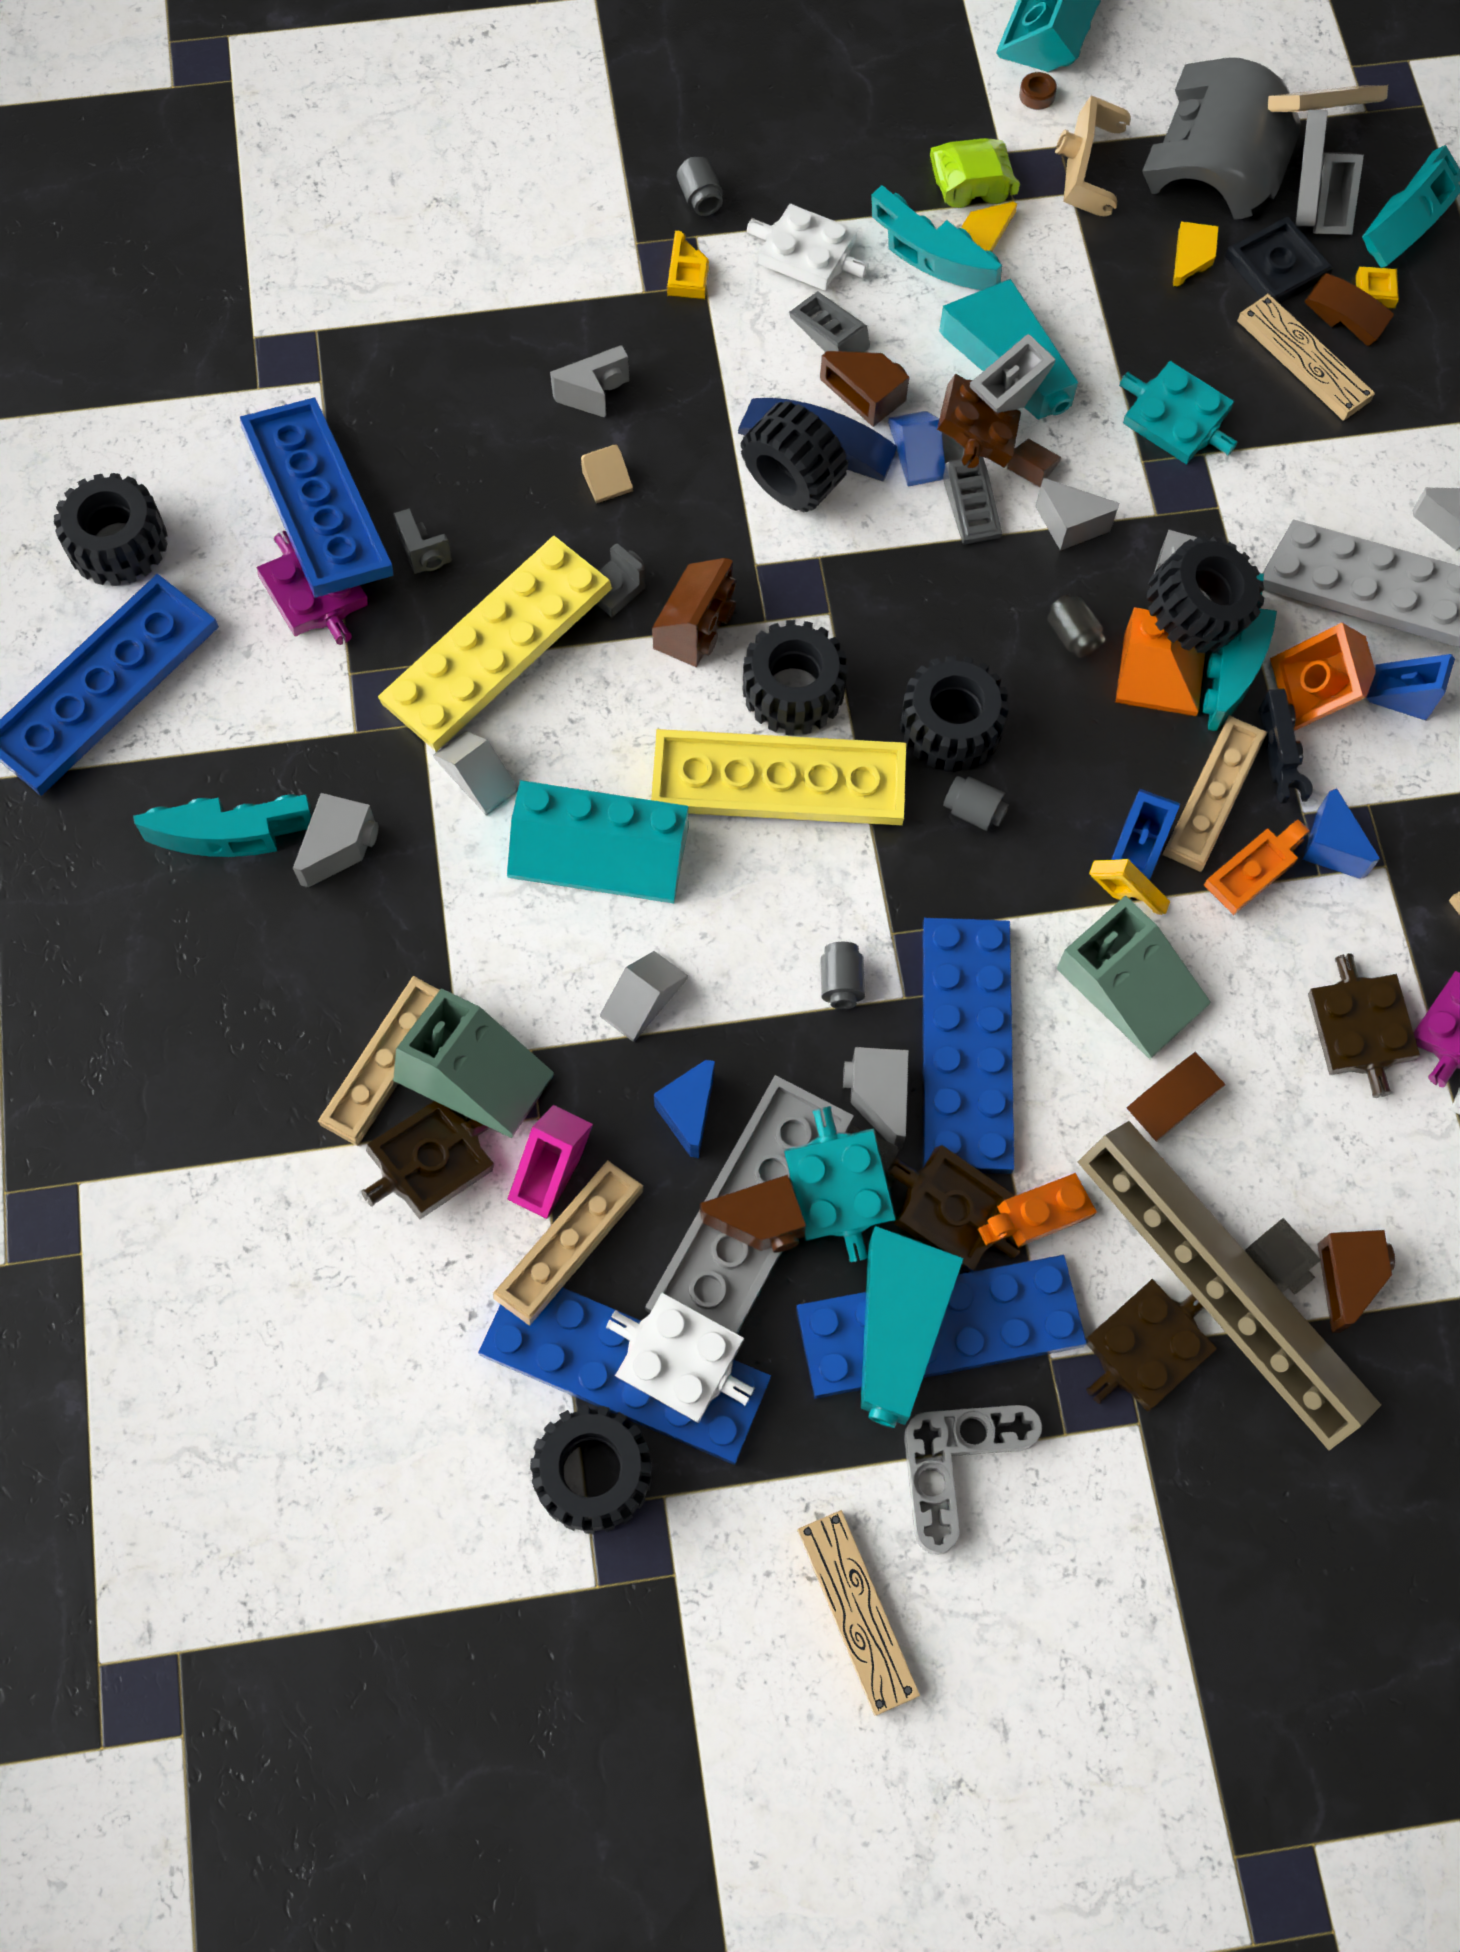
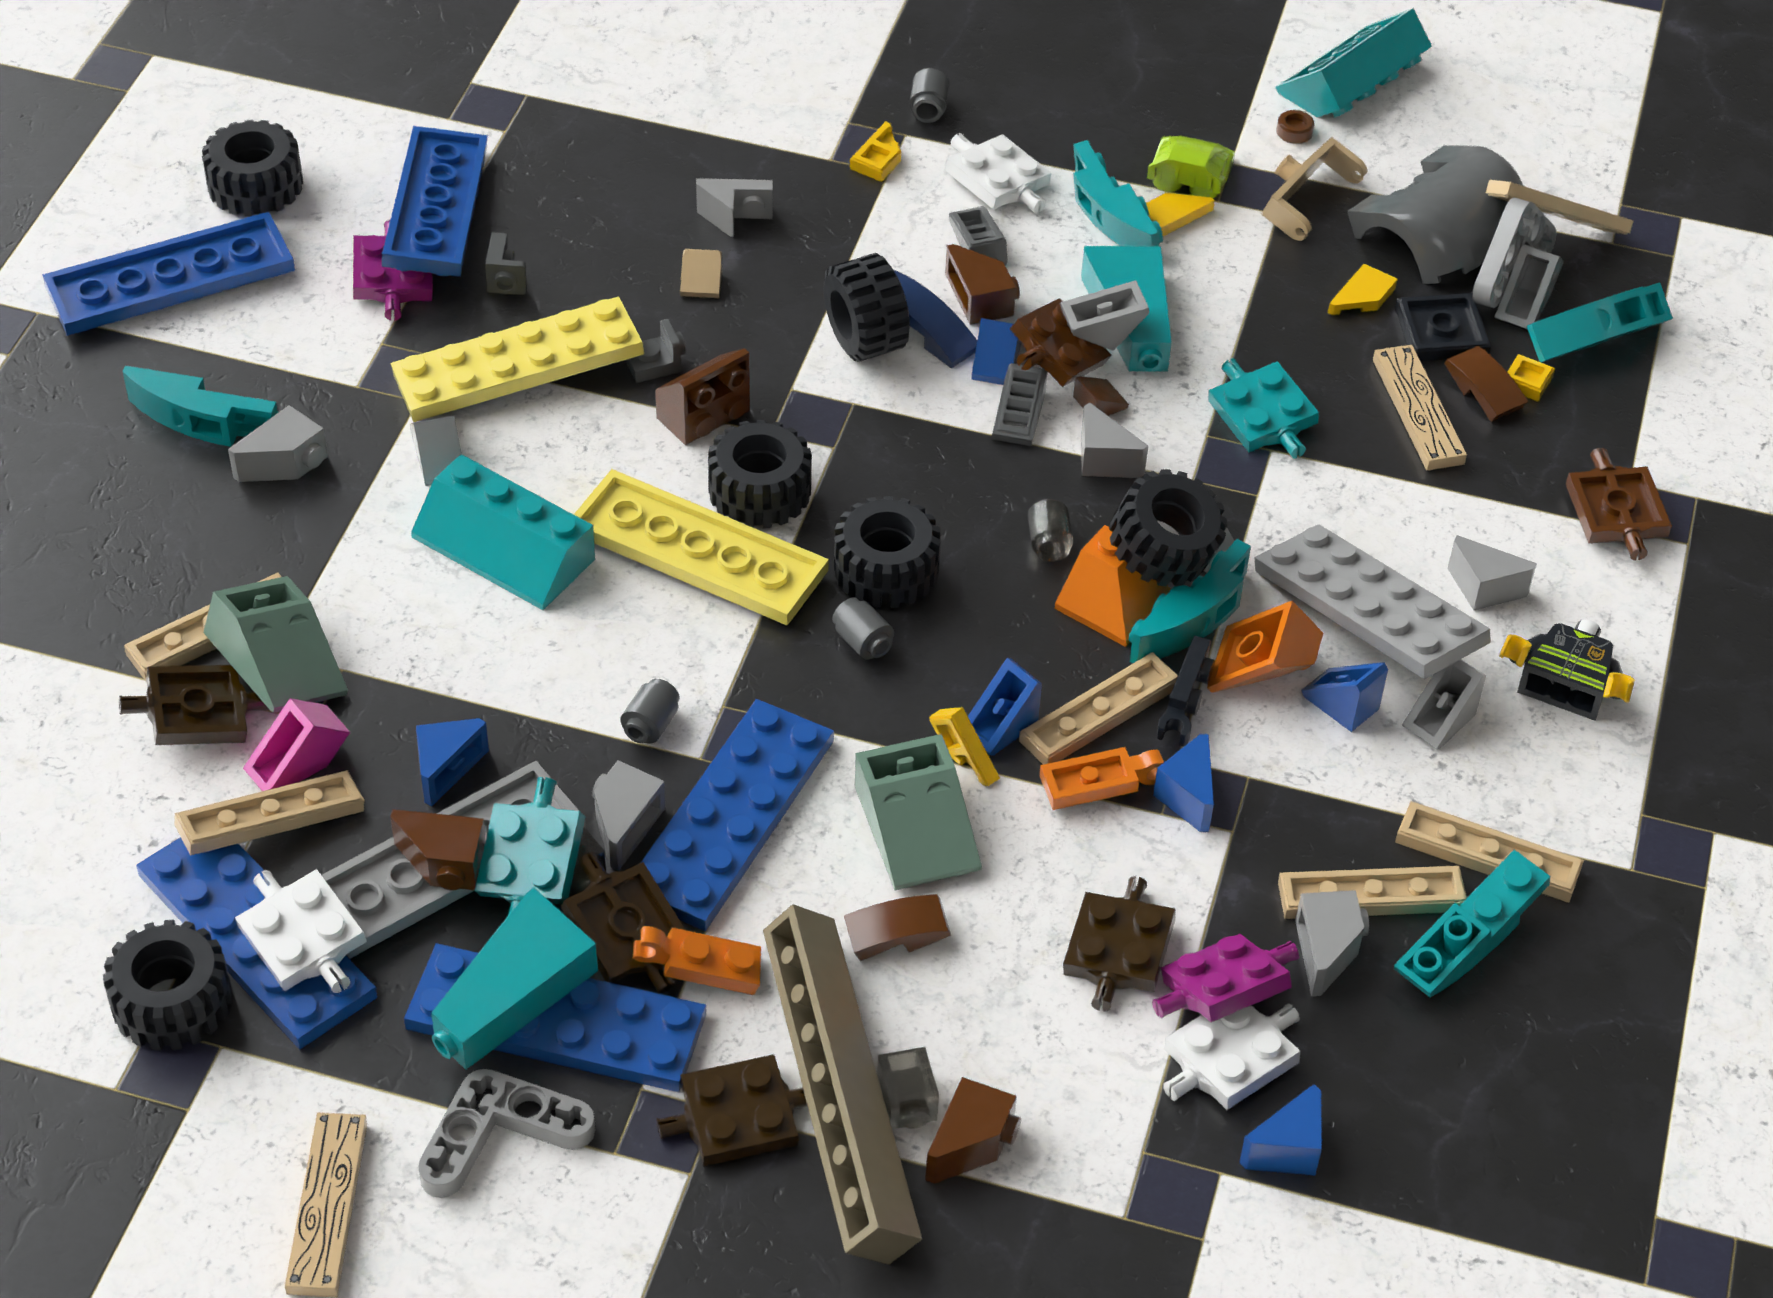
camera: 25 degrees right, 20 degrees down
light grey slope [600,951,688,1042] -> none

